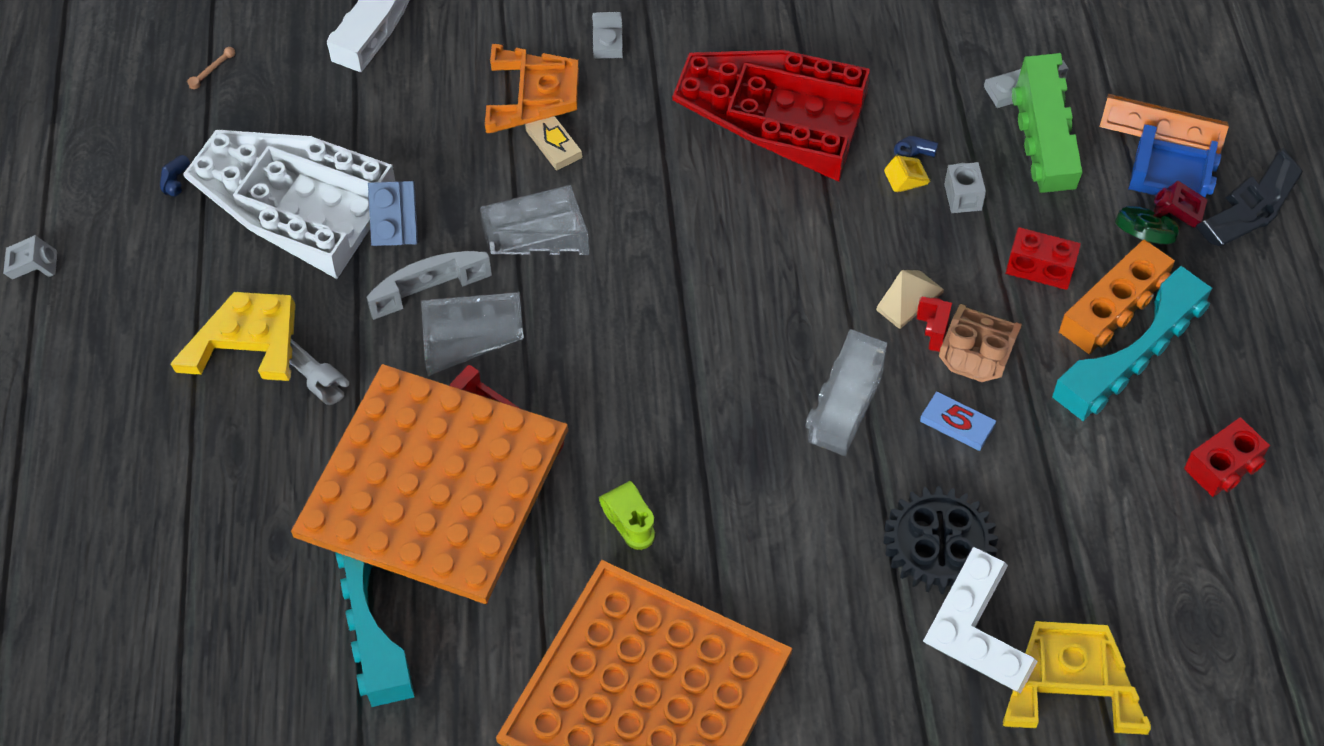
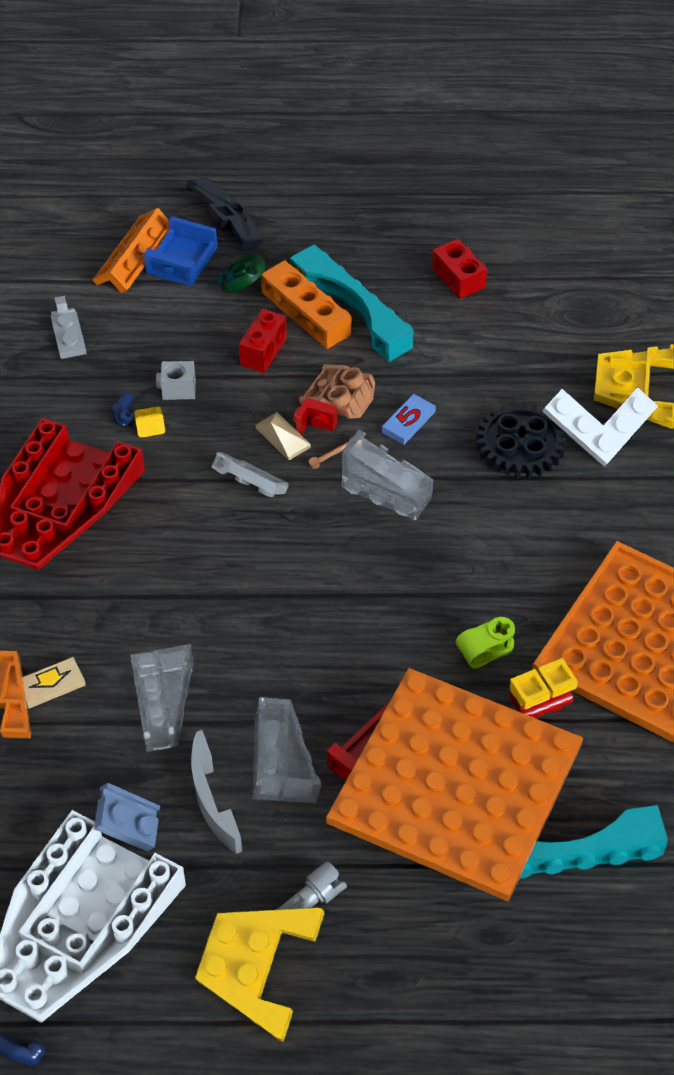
camera: 85 degrees left, 5 degrees down
bright green wedge [1012,53,1082,193] -> none
dark red bracket [1154,181,1208,228] -> none
none -> light grey hinge [212,452,289,497]
none -> nougat hinge [309,437,359,469]
none -> yellow hips [509,658,578,718]

